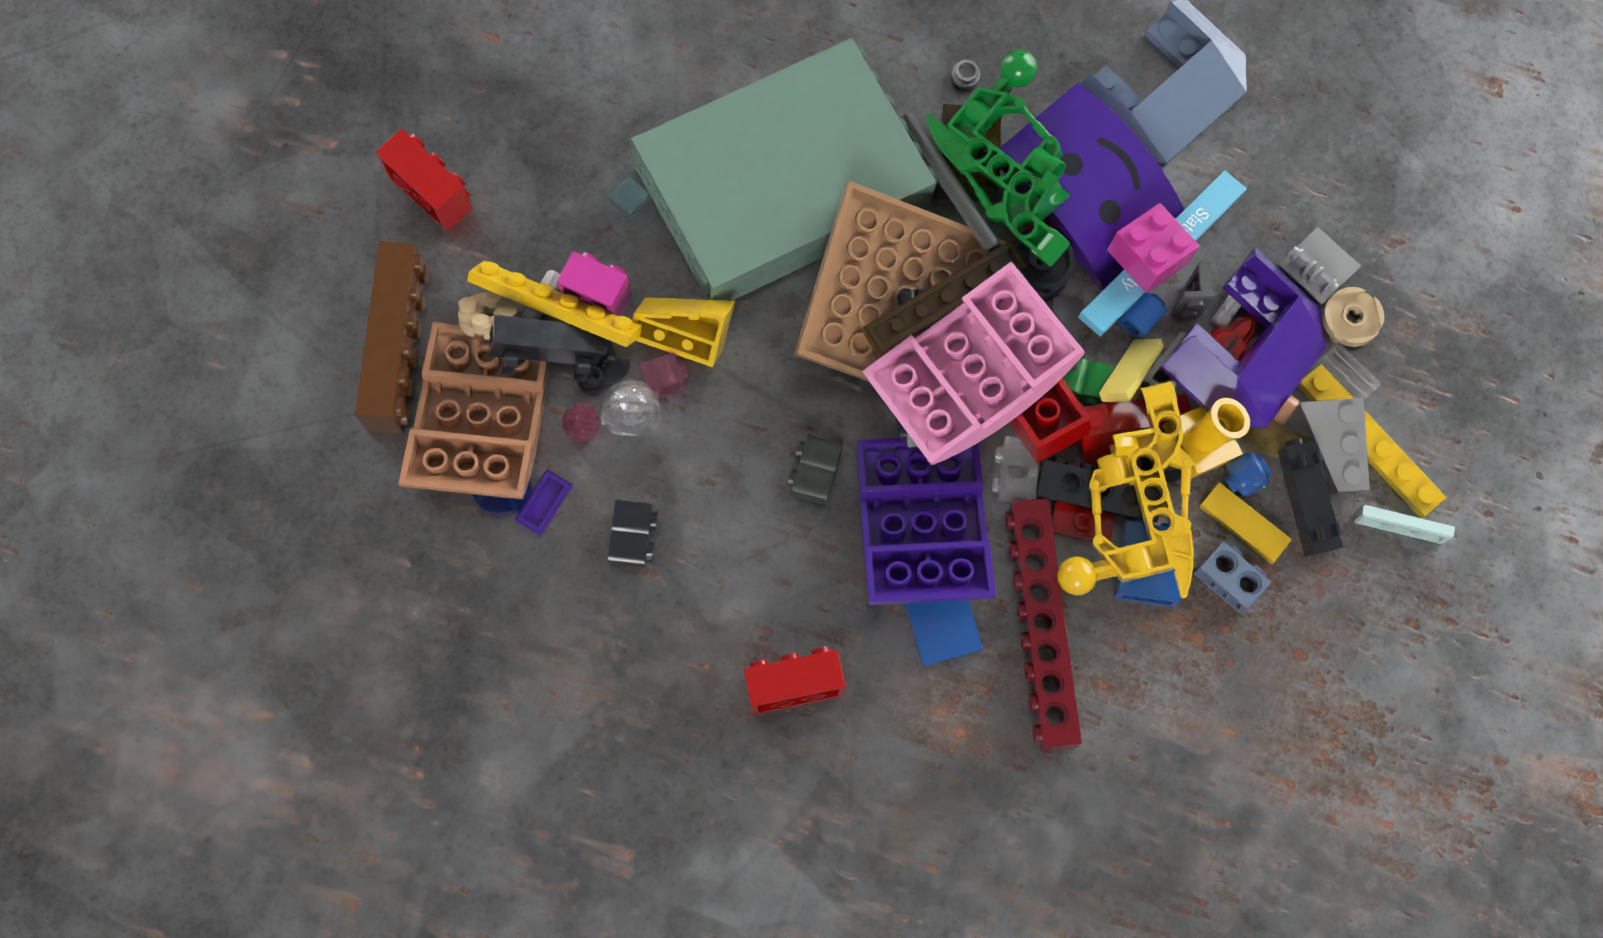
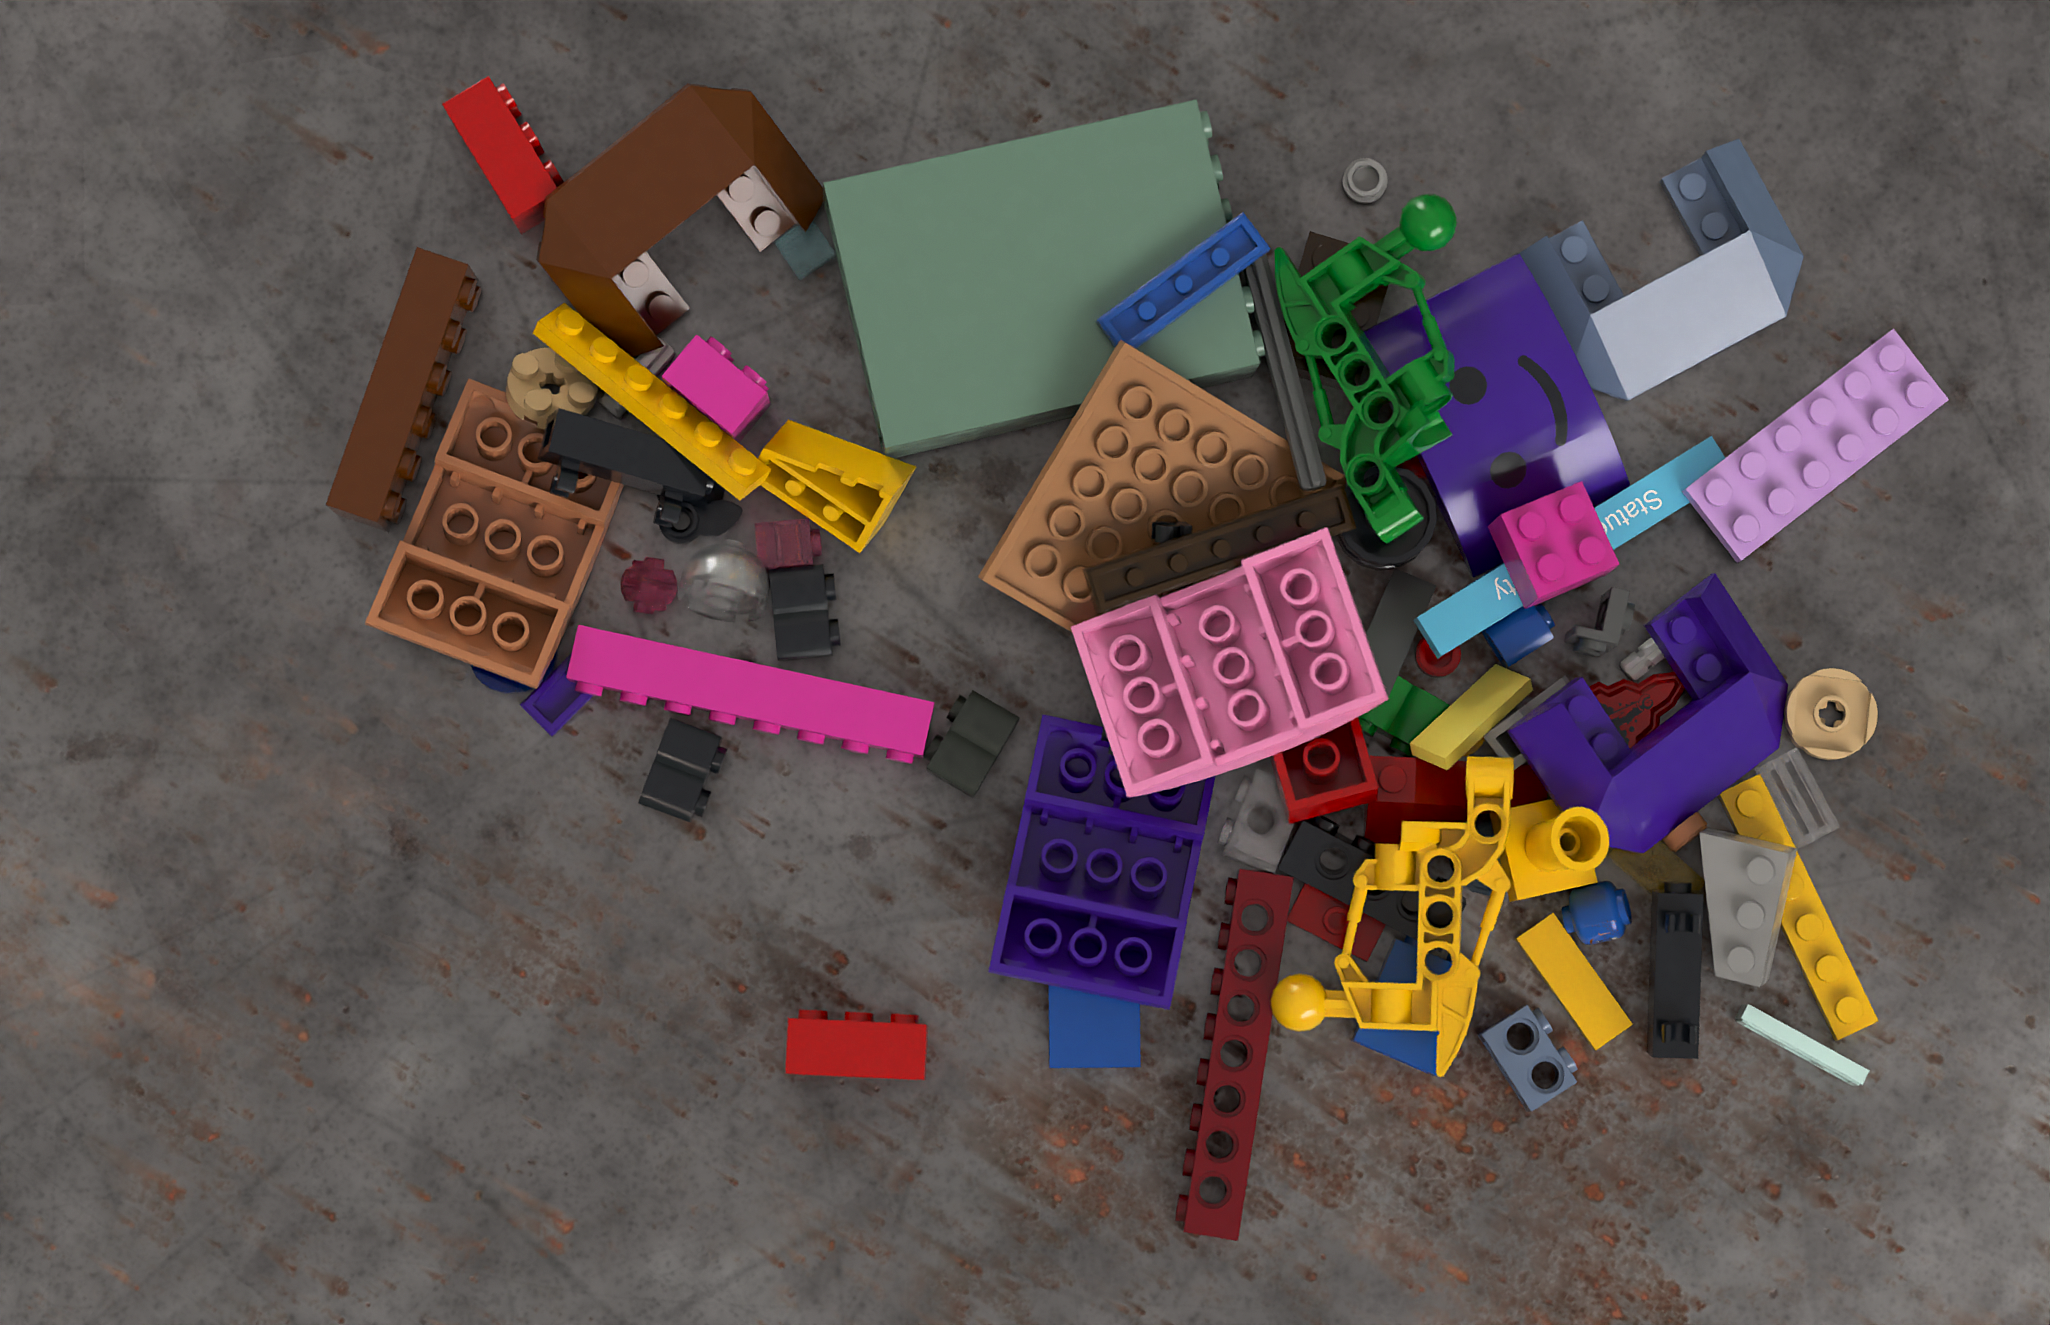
camera: 15 degrees right, 10 degrees up
light grey hinge [1278,227,1361,305] -> none
none -> reddish brown slope [536,83,823,357]
none -> dark pink brick [566,625,935,764]
none -> black brick [769,564,841,661]
none -> blue tile [1096,212,1271,349]
none -> red tile [1415,637,1461,678]
none -> lavender plate [1682,328,1949,563]

